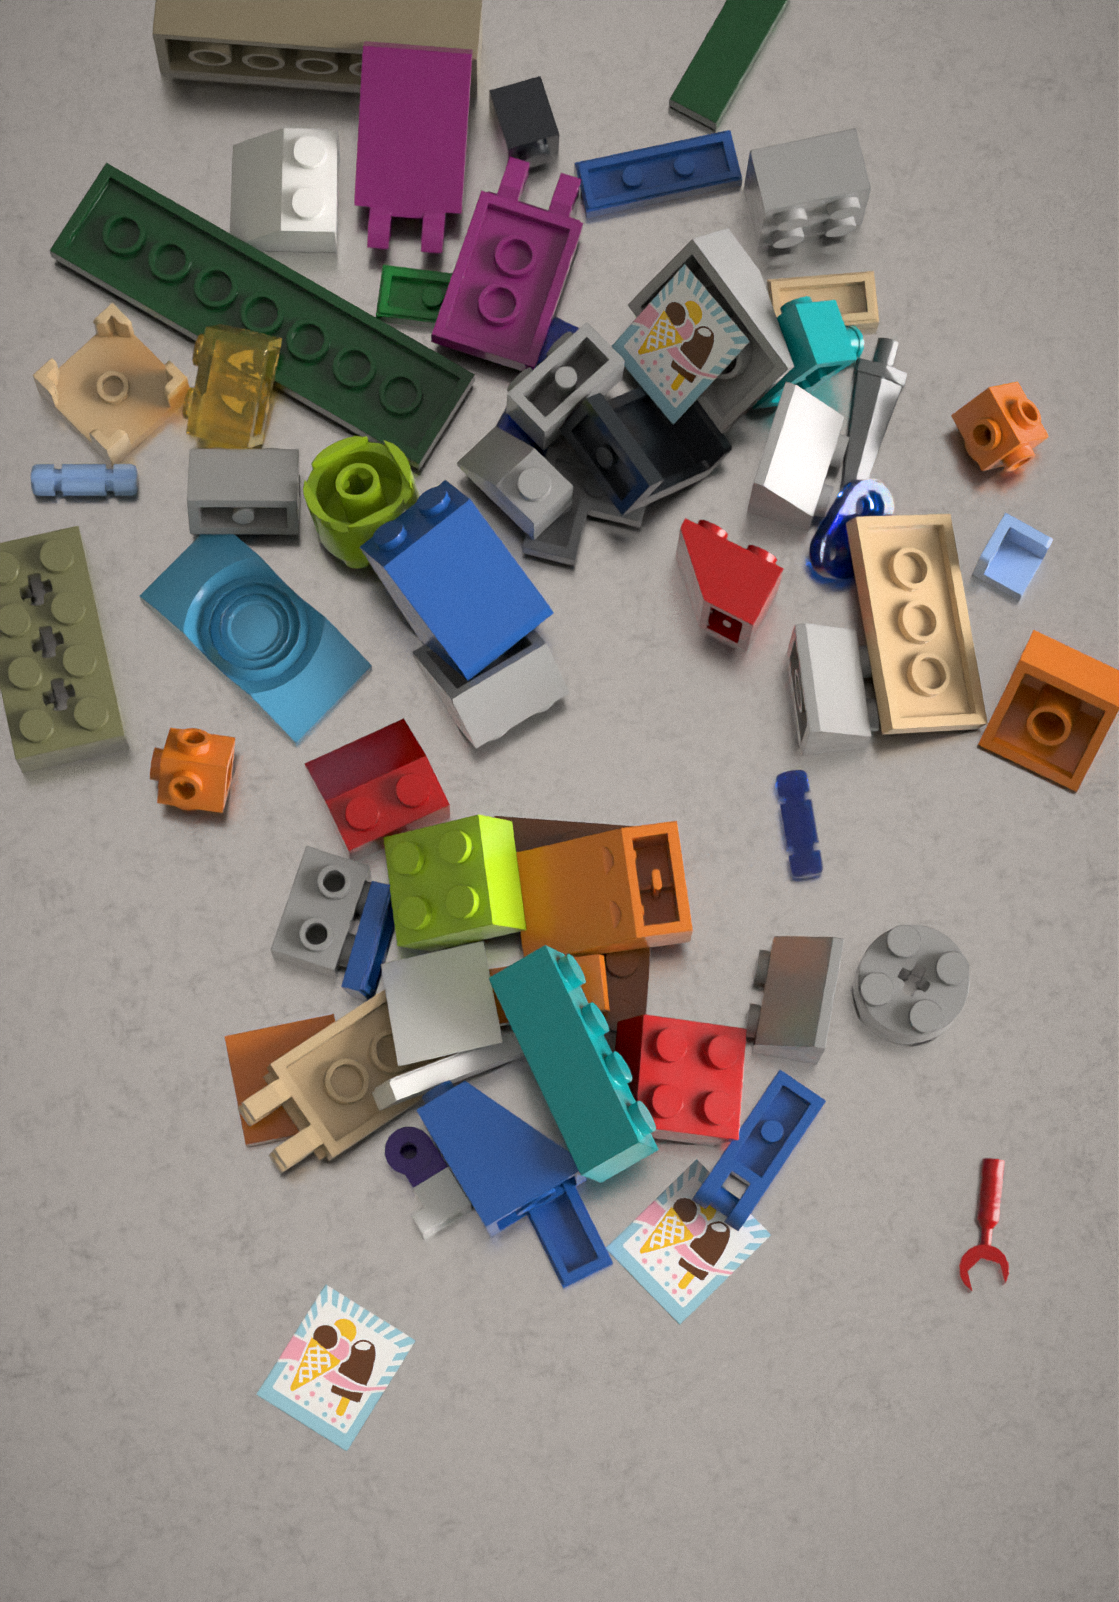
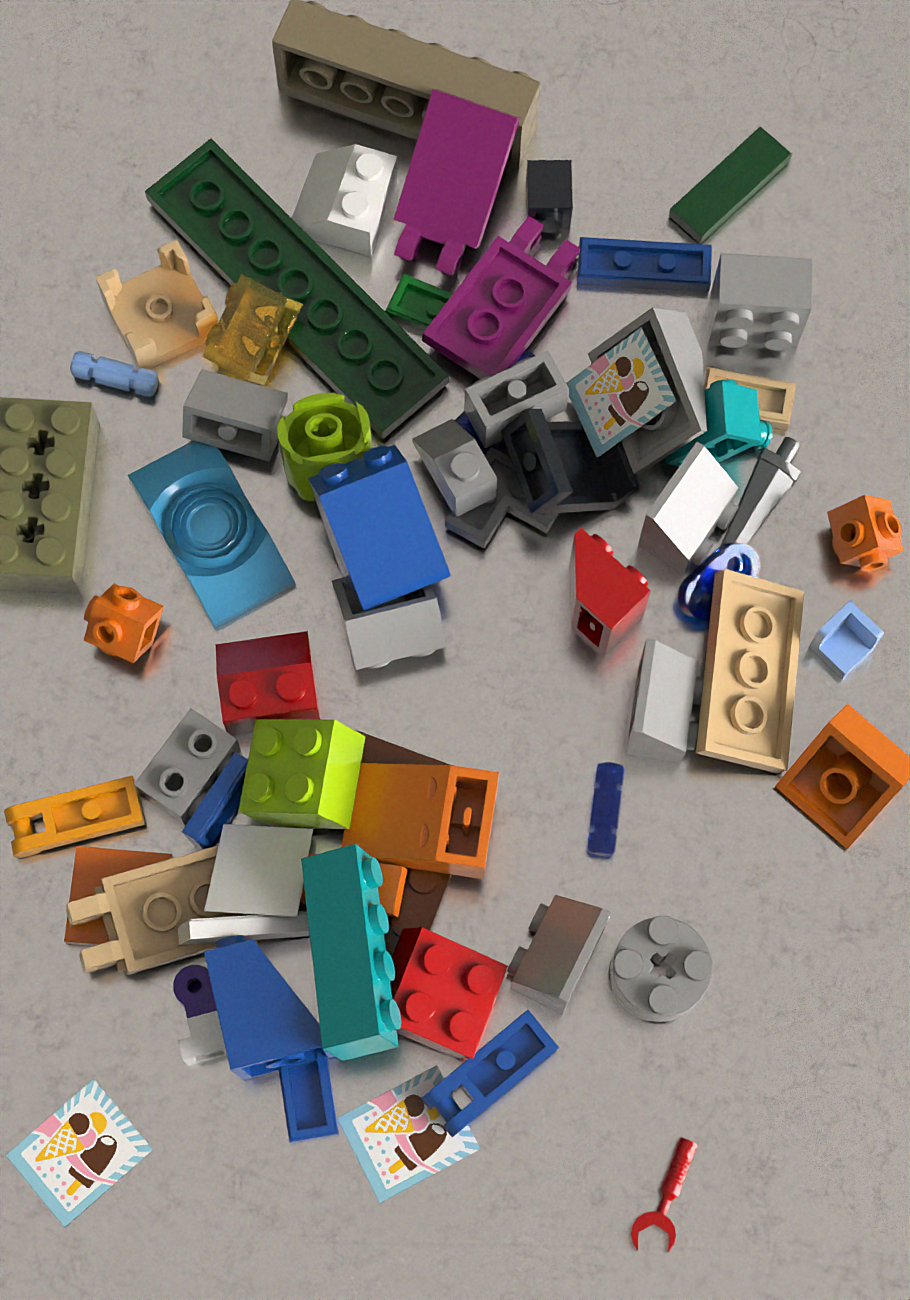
camera: 20 degrees right, 5 degrees down
none -> light orange plate [4,775,145,858]

